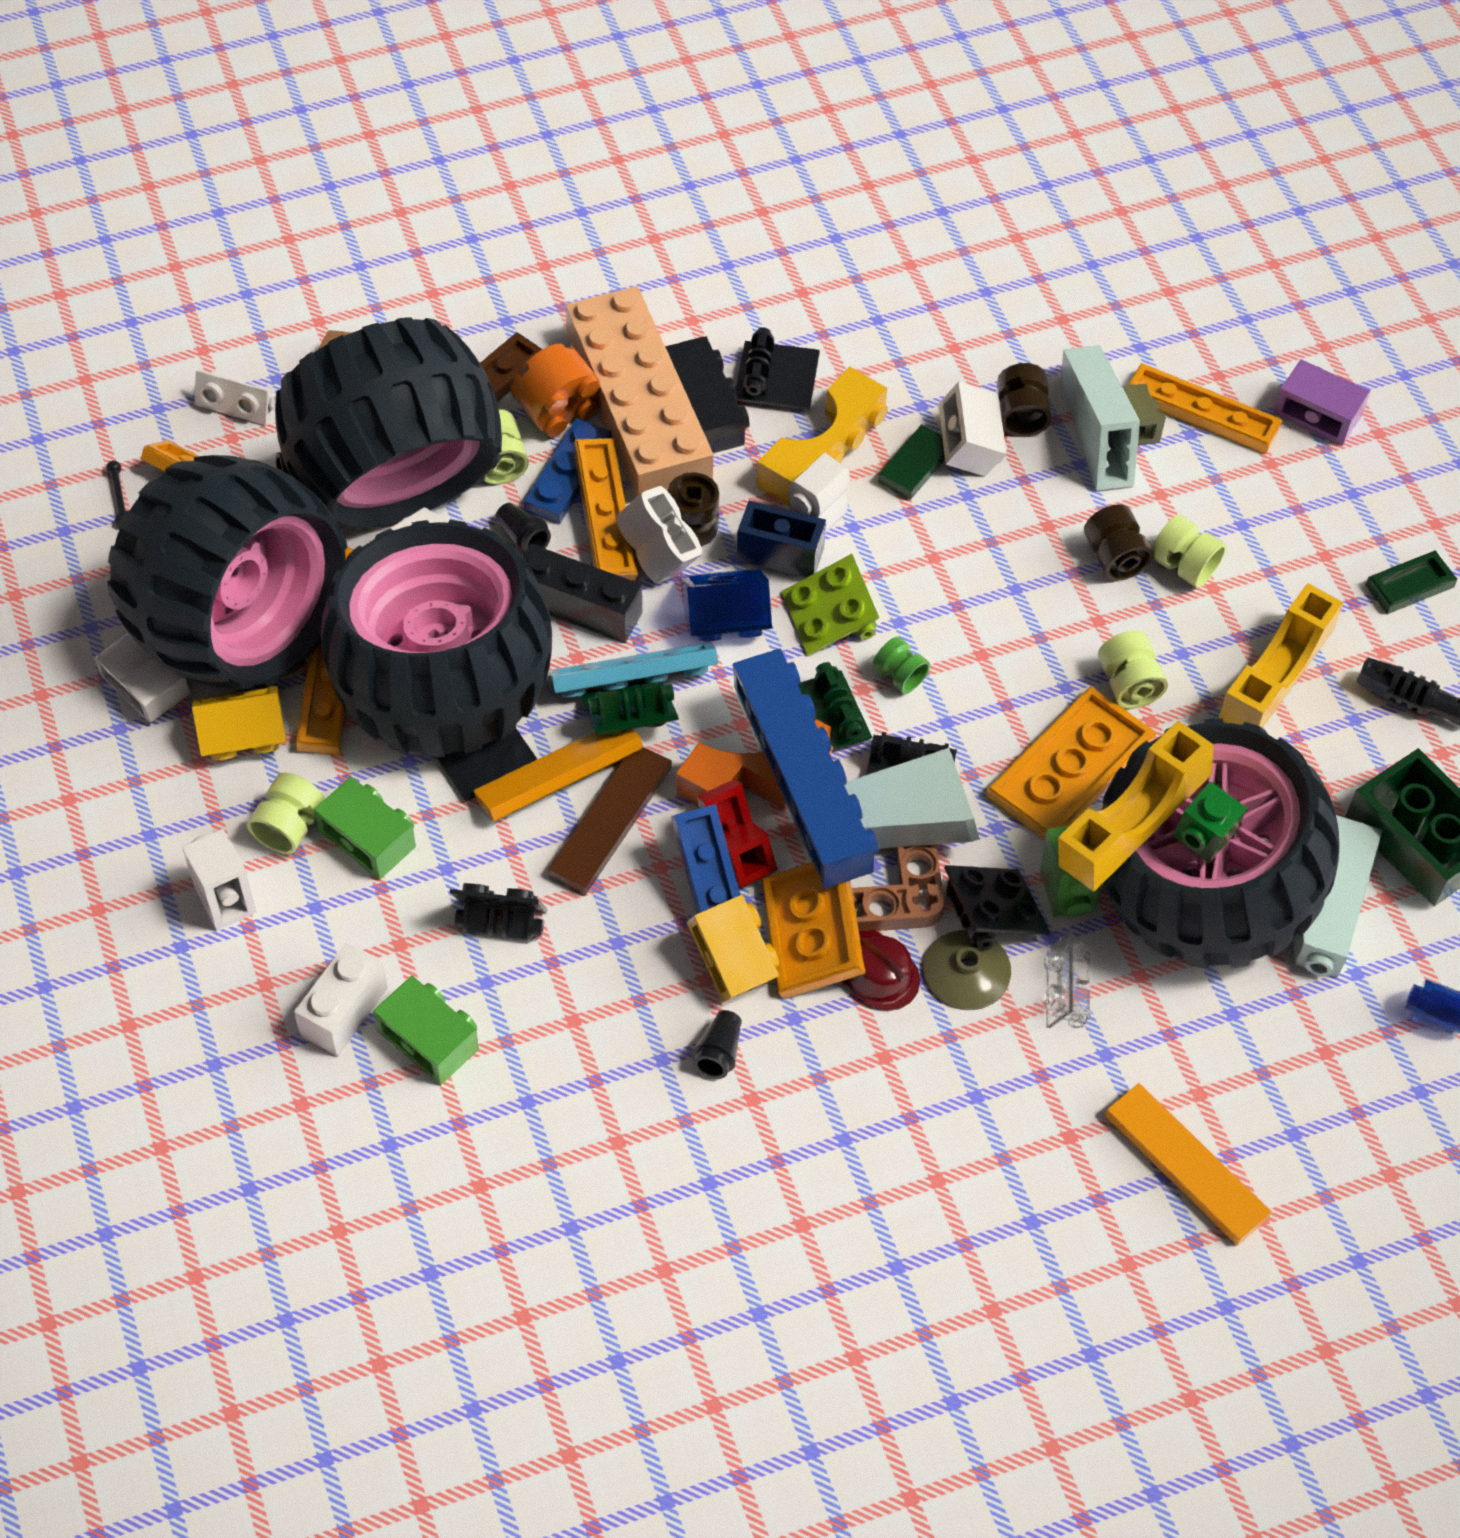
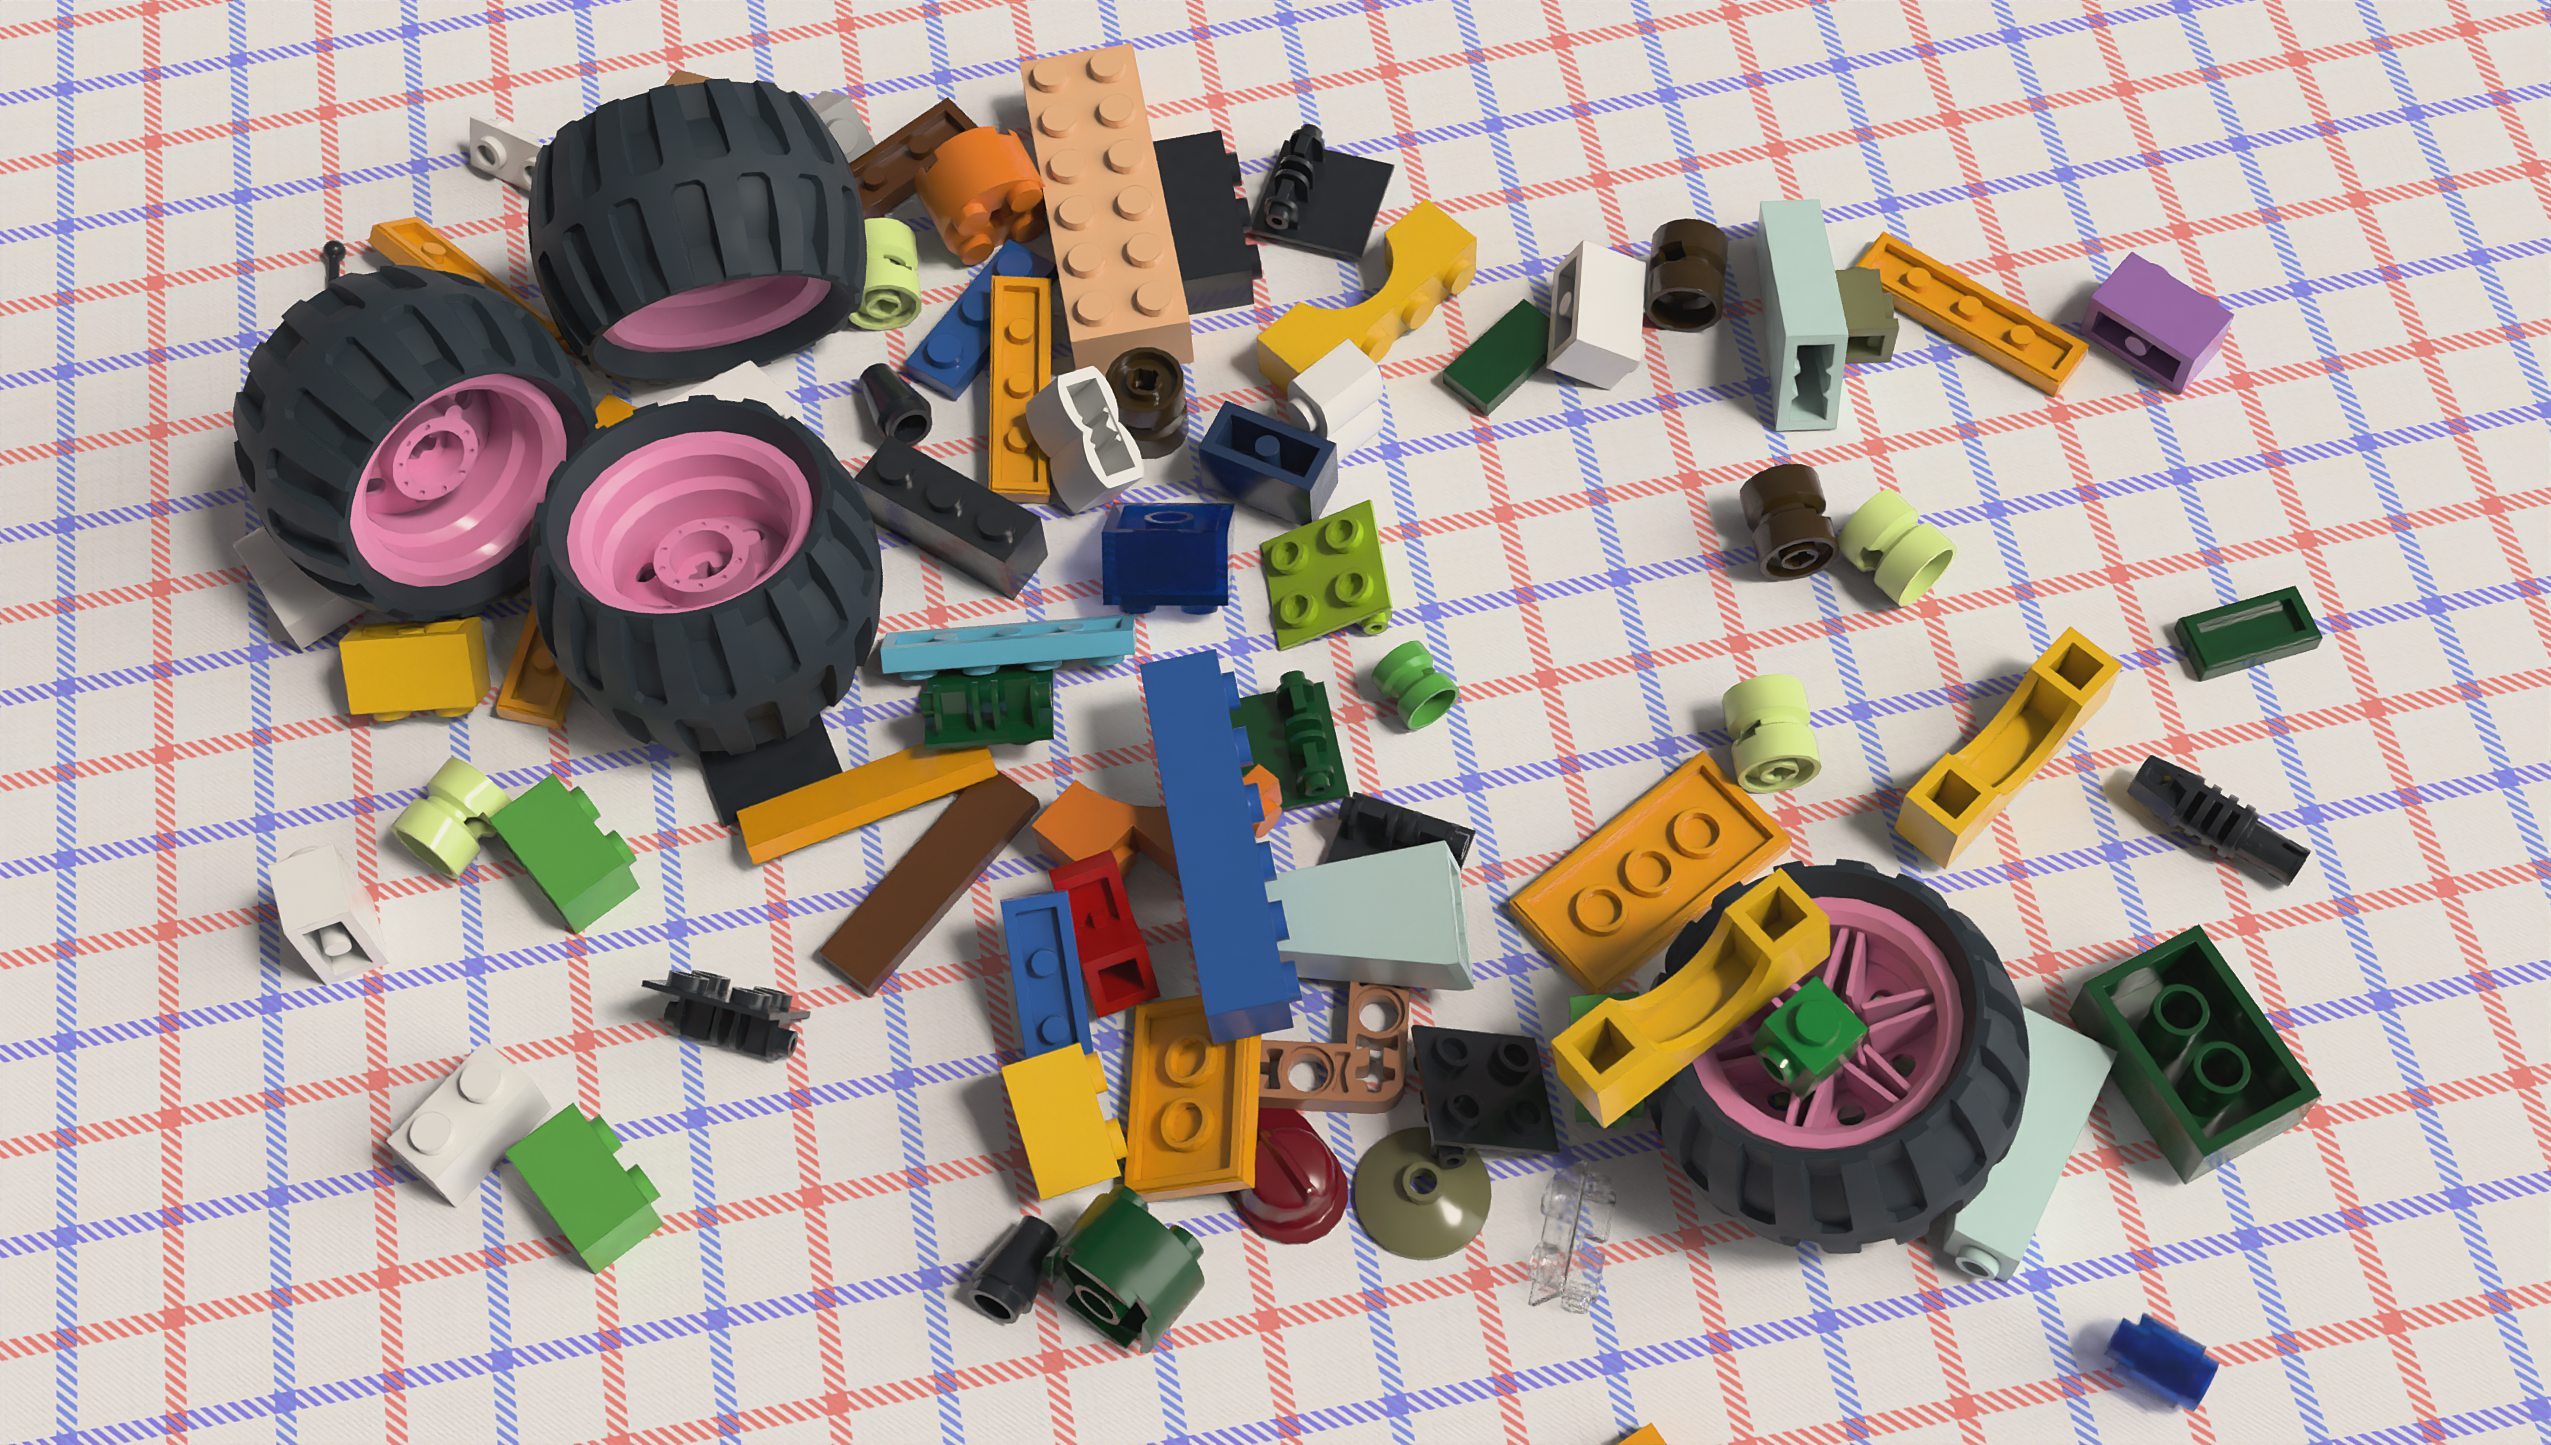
camera: 15 degrees right, 5 degrees up
none -> dark green brick [1042,1184,1205,1353]

